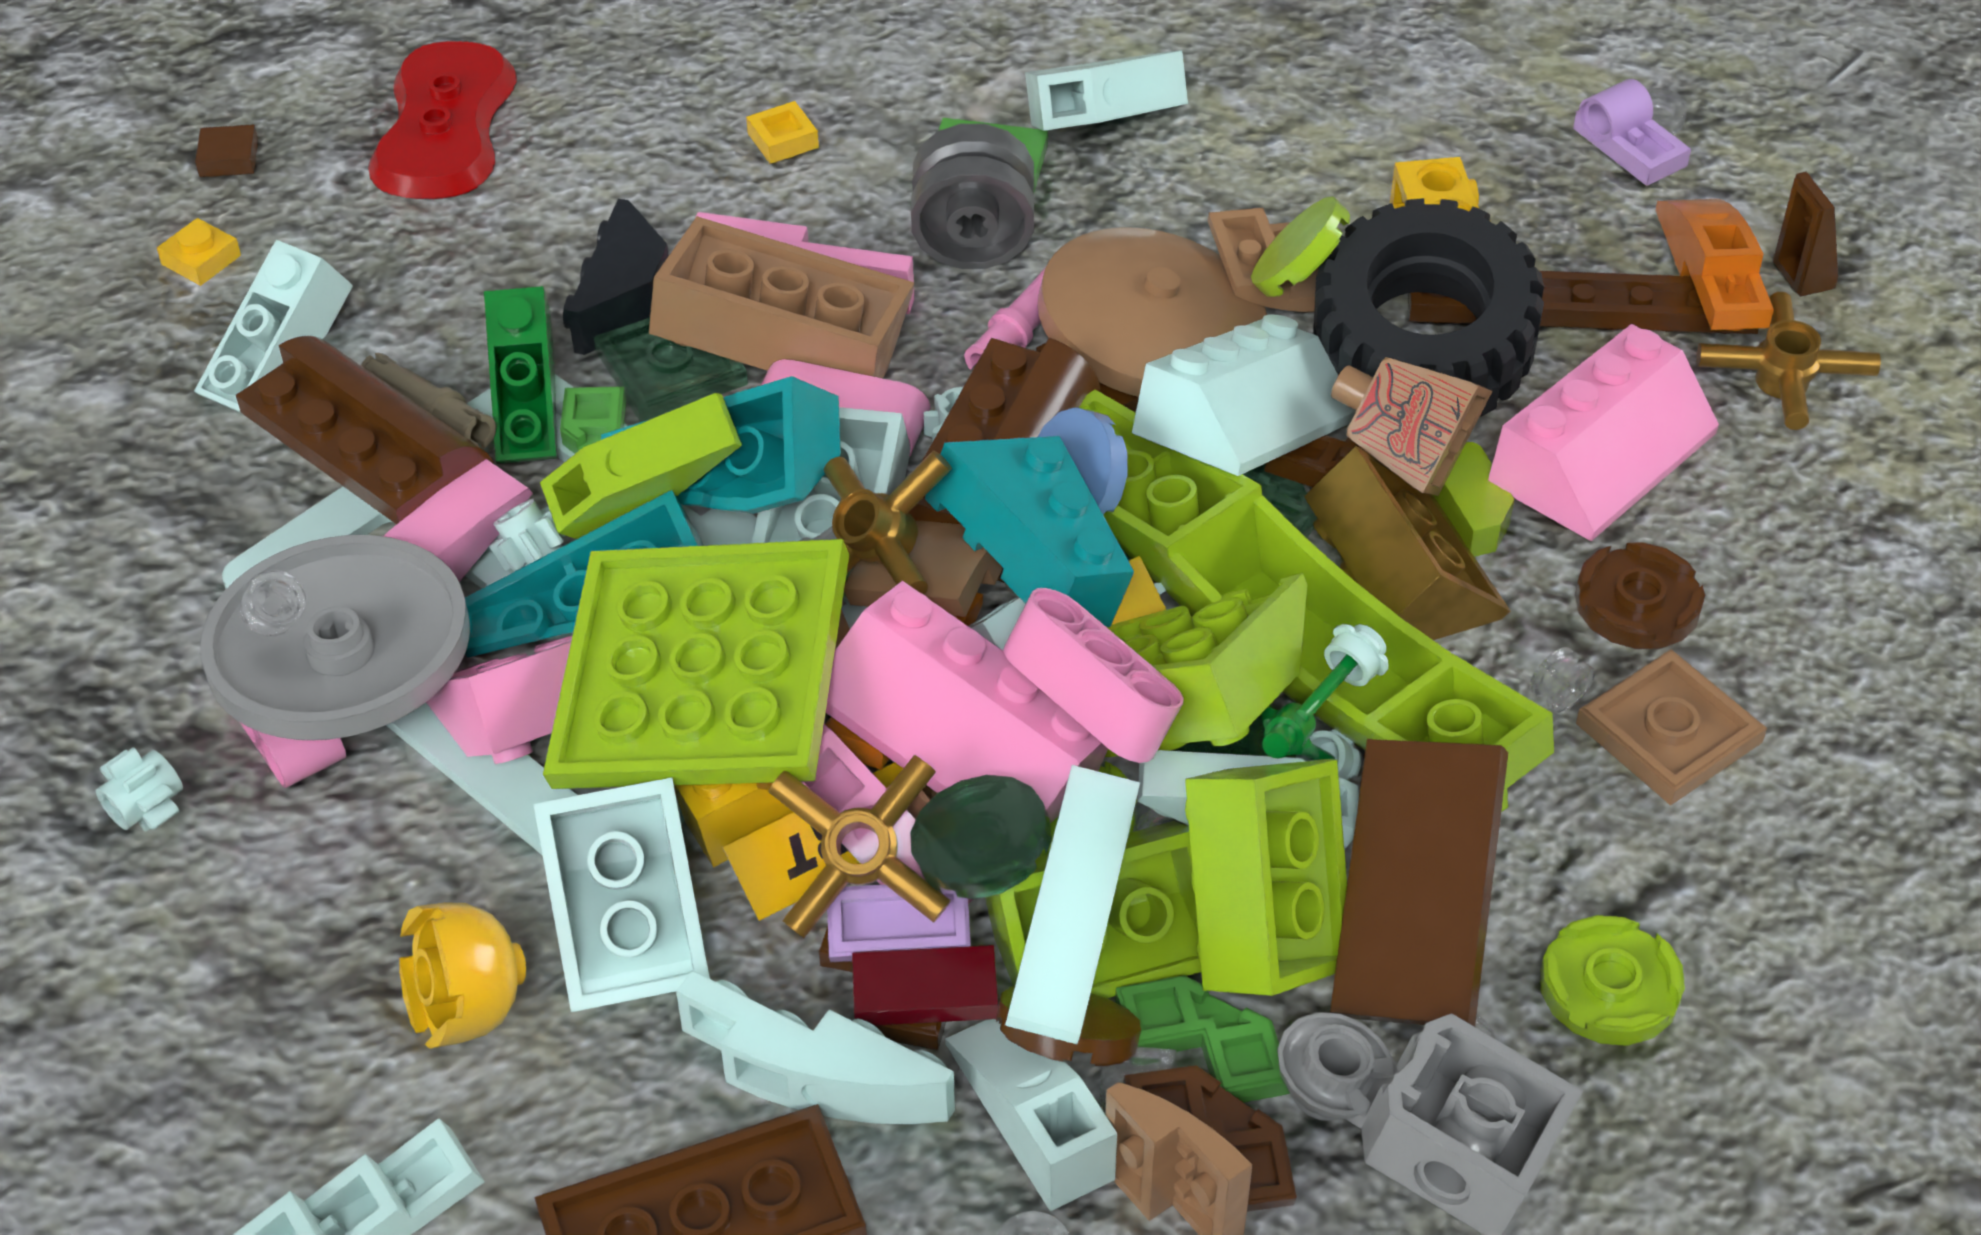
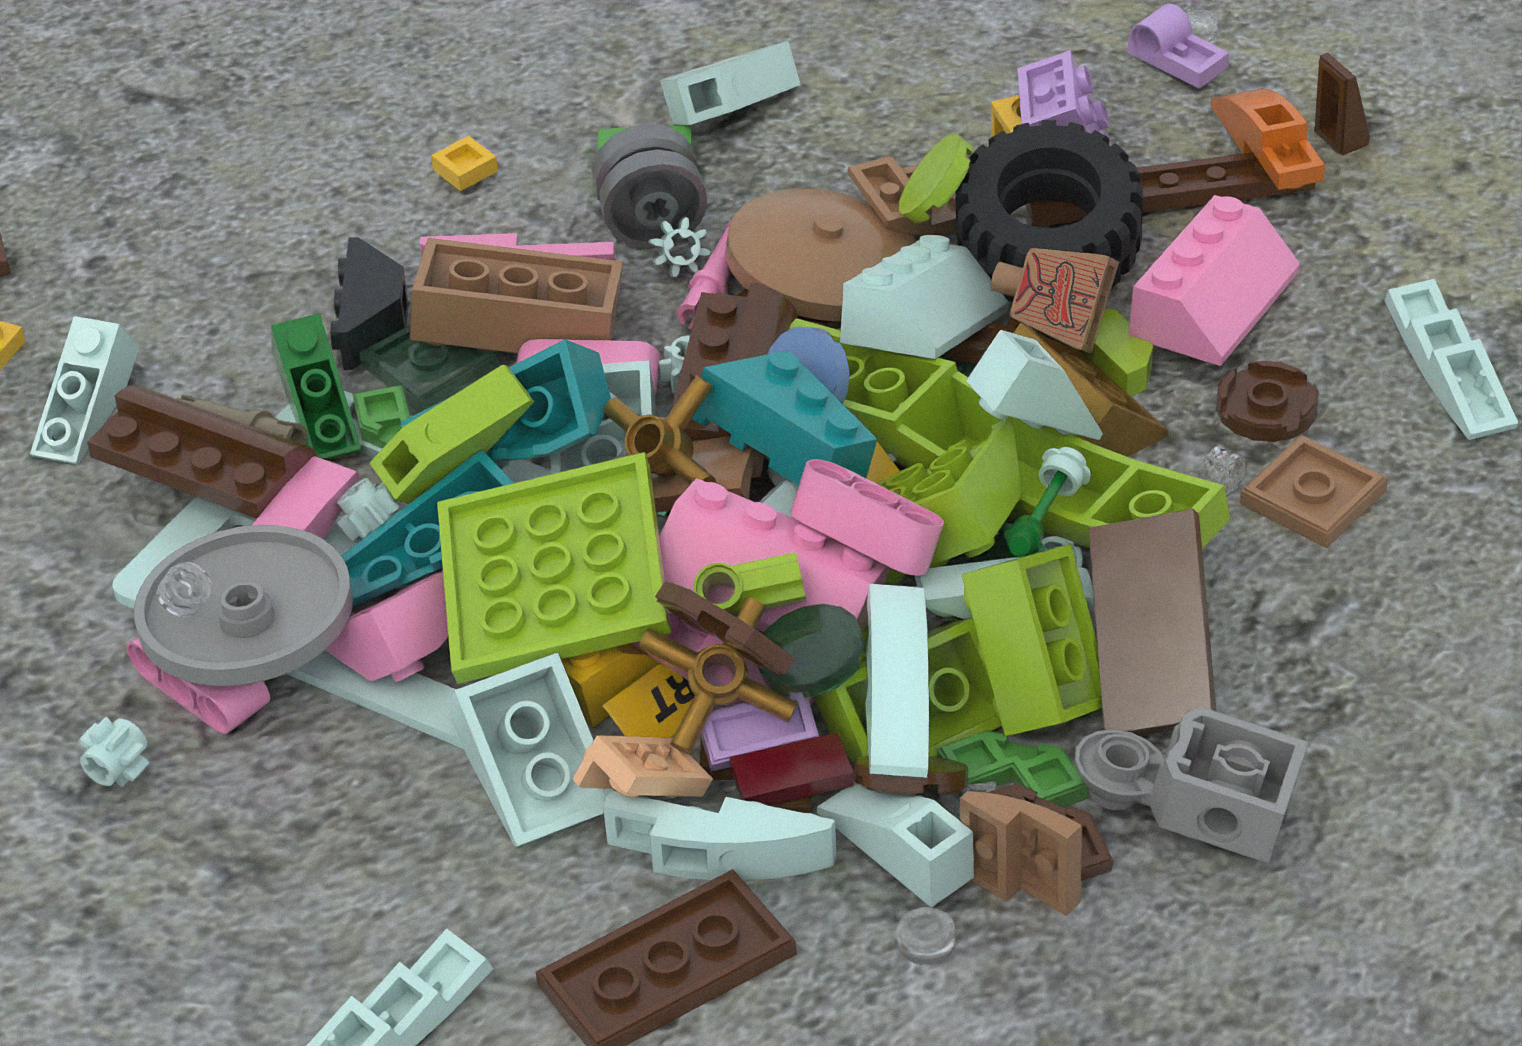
camera: 10 degrees left, 5 degrees down
red plate [368,41,517,199] -> none
yellow cylinder [399,902,526,1049] -> none
lime tile [1540,915,1685,1046] -> none
pearl gold bar [1696,292,1881,430] -> none
none -> light nougat bracket [573,735,713,799]
none -> light aqua gear [648,217,710,277]
none -> reddish brown tile [655,581,795,675]
none -> lime piece [694,552,807,617]
none -> light aqua slope [966,330,1103,440]
none -> lavender bracket [1017,50,1112,146]
none -> light aqua slope [1384,279,1518,440]

